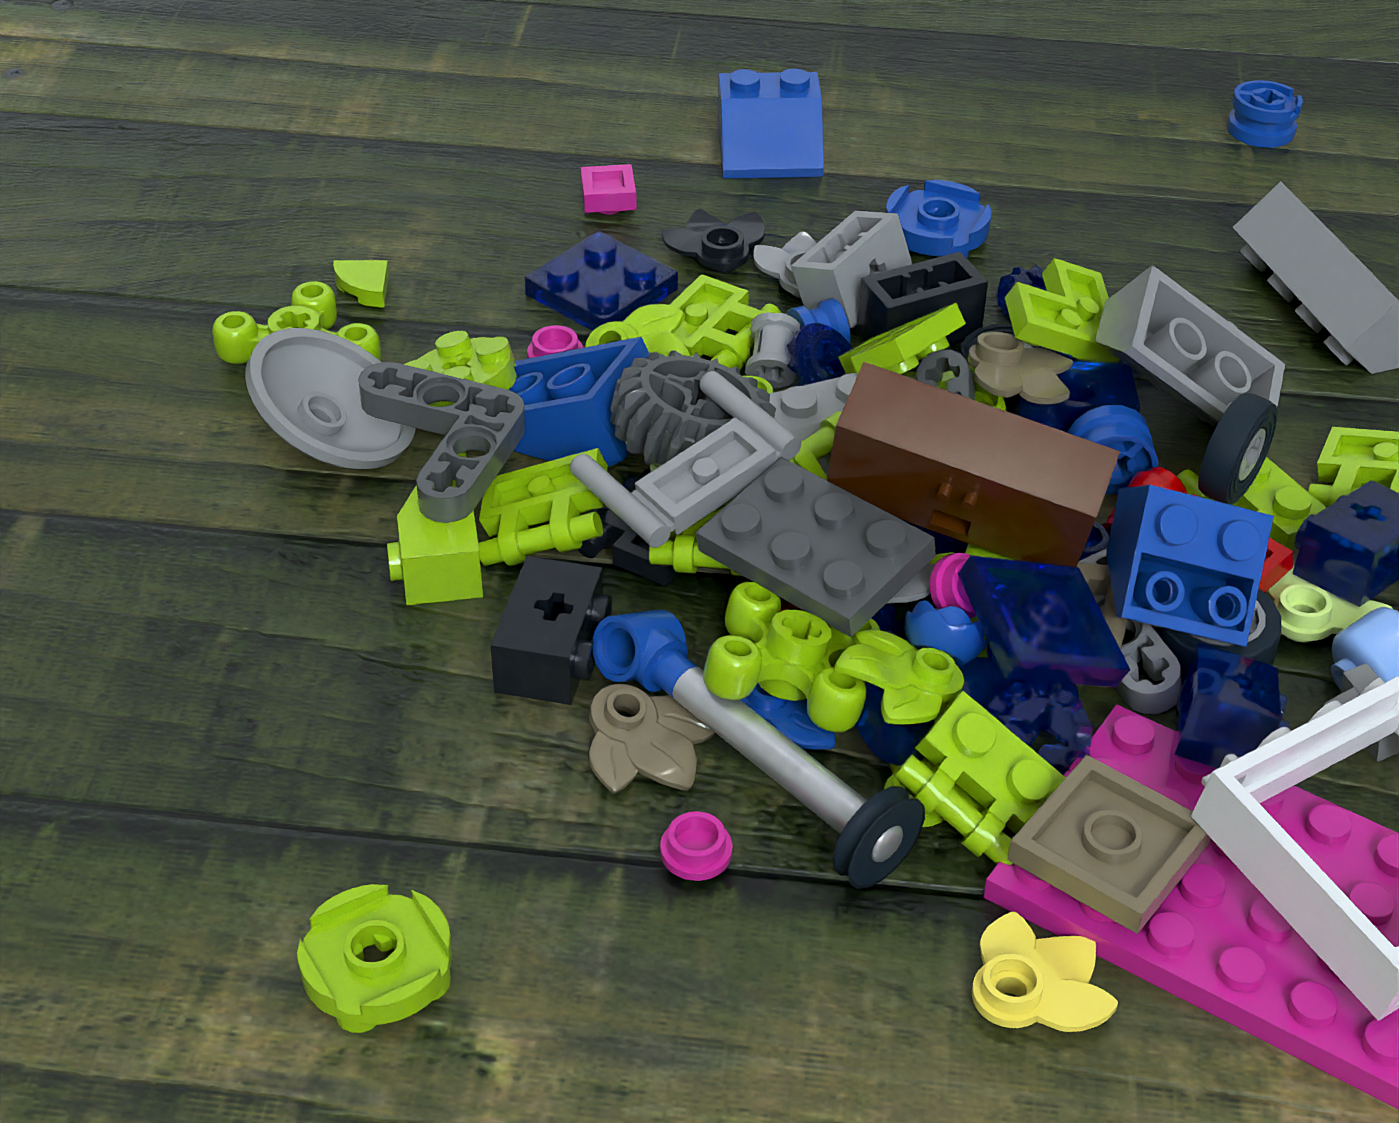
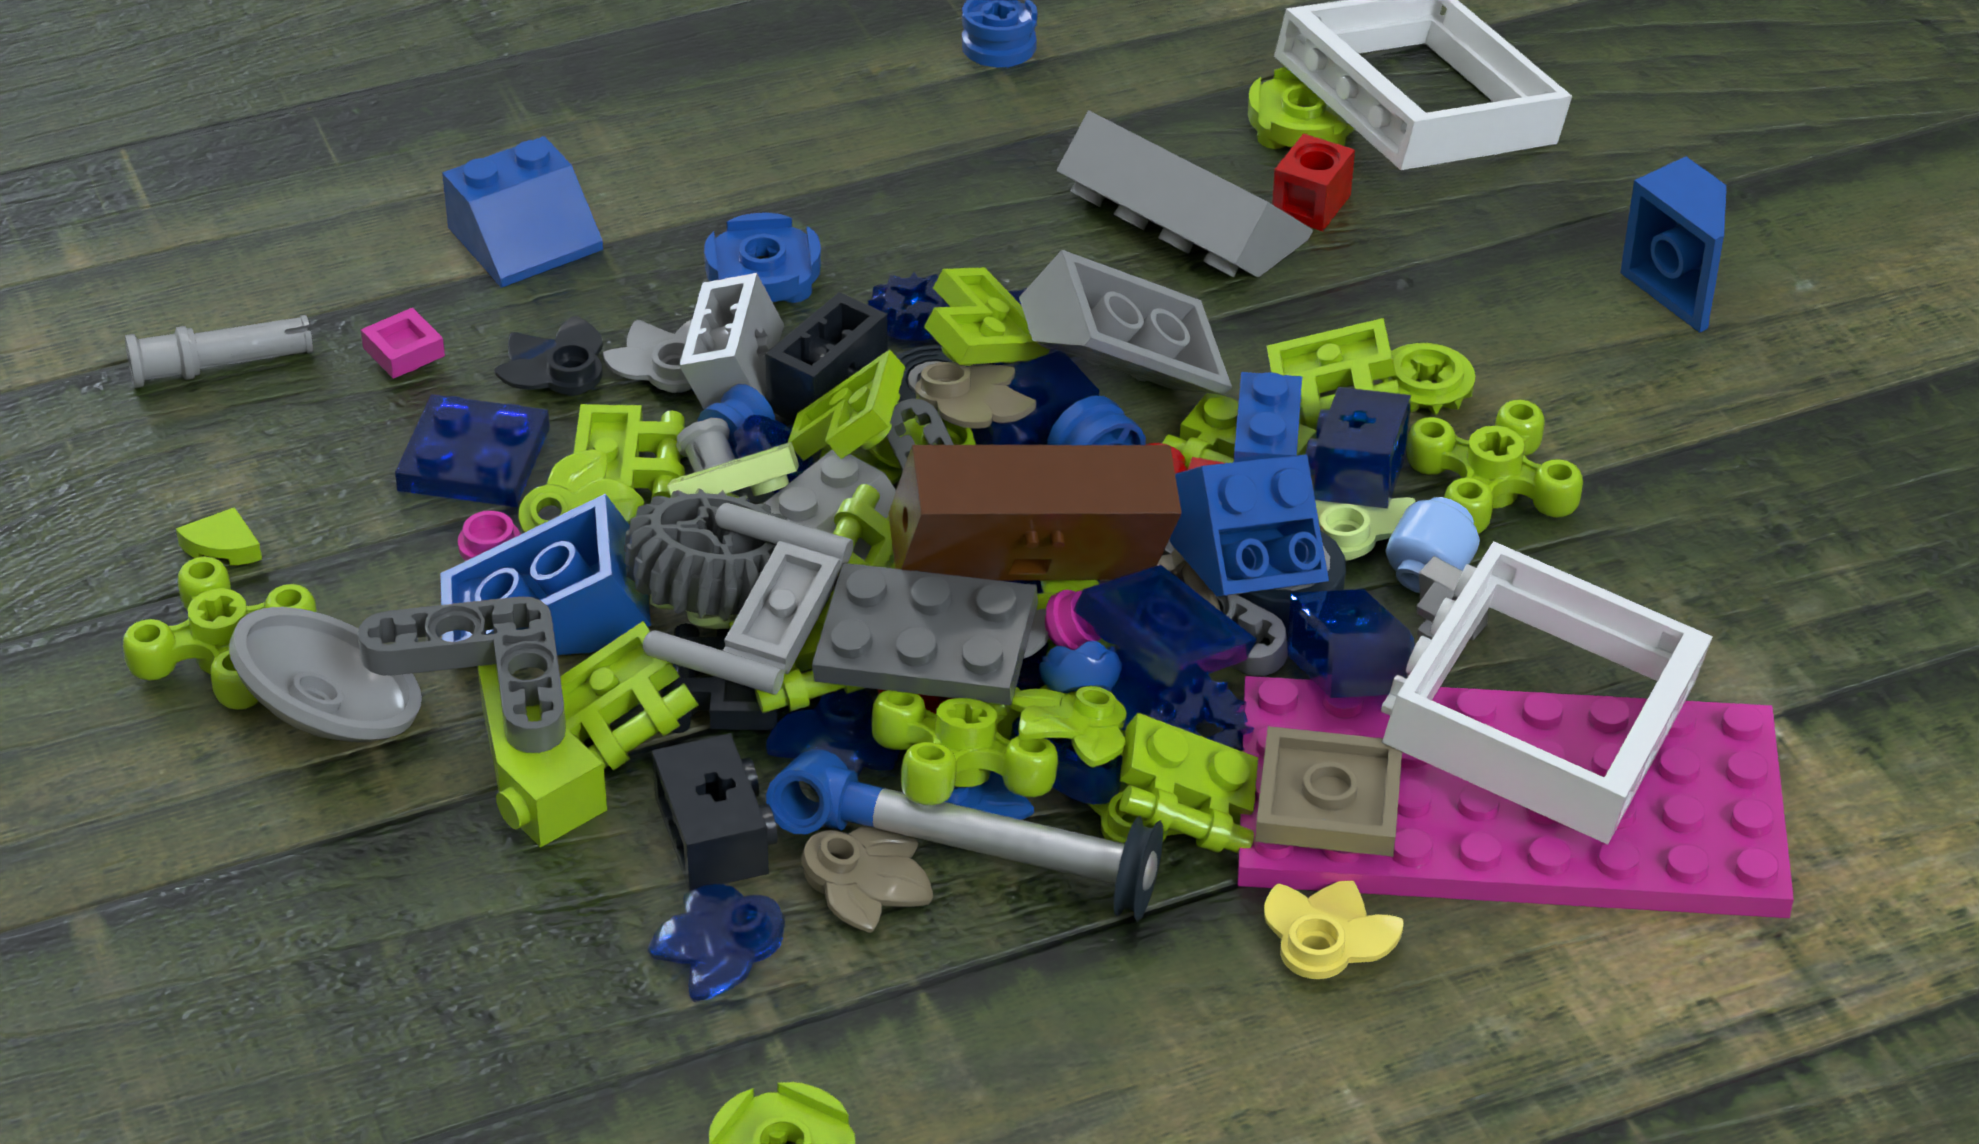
camera: 30 degrees left, 0 degrees up
lime plate [404,331,517,407] -> none
dark pink plate [660,811,733,881] -> none
black bush [1198,393,1278,505] -> none
none -> light grey pin [125,315,313,388]
none -> clear blue plate [648,884,785,1002]
none -> yellowish green plate [667,442,799,496]
none -> clear blue plate [766,688,900,791]
none -> blue plate [1234,372,1302,462]

